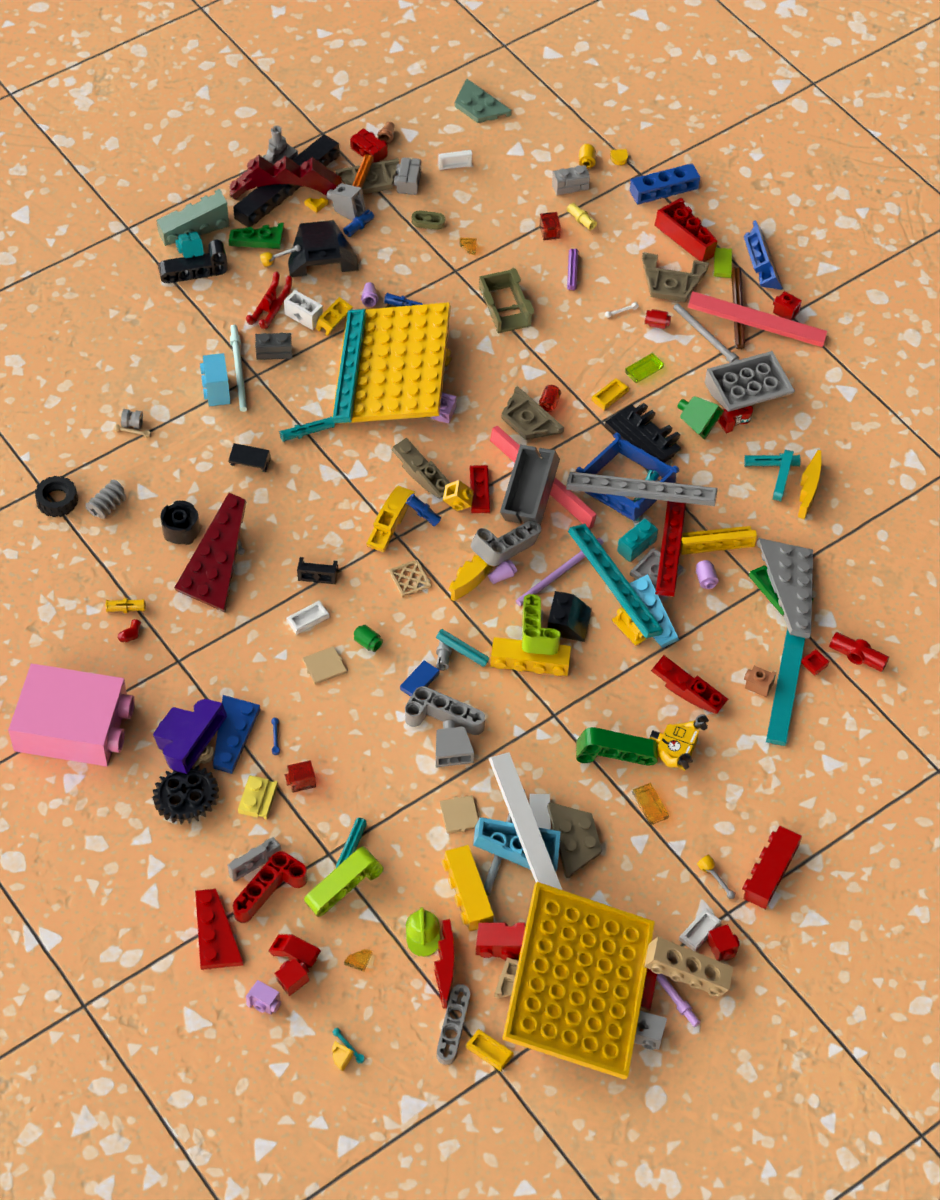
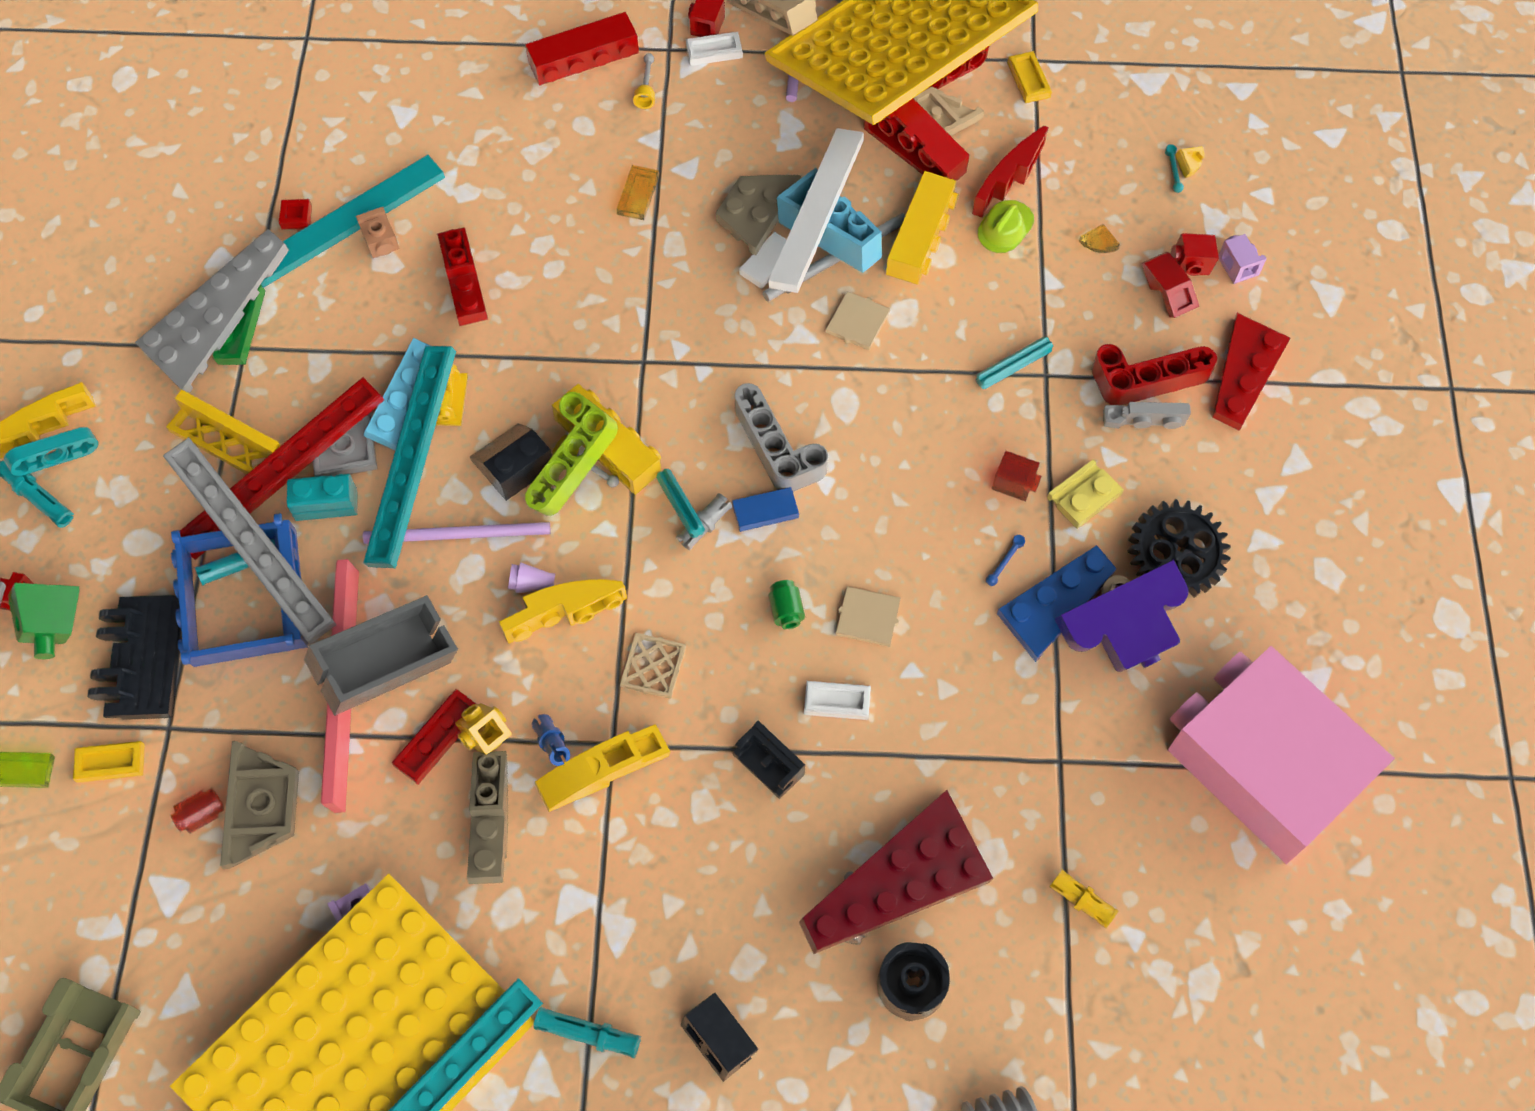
camera: 140 degrees left, 10 degrees up
red arm [118,619,141,642] -> none
lime beam [304,846,384,917] -> none
light grey torso [435,720,474,767] -> none
light grey beam [437,984,470,1065] -> none
light grey beam [470,521,542,566] -> none
green beam [576,727,658,766] -> none
yellow torso [649,714,709,771] -> none
lavender brick [696,560,719,589] -> none
red piece [829,632,889,672] -> none

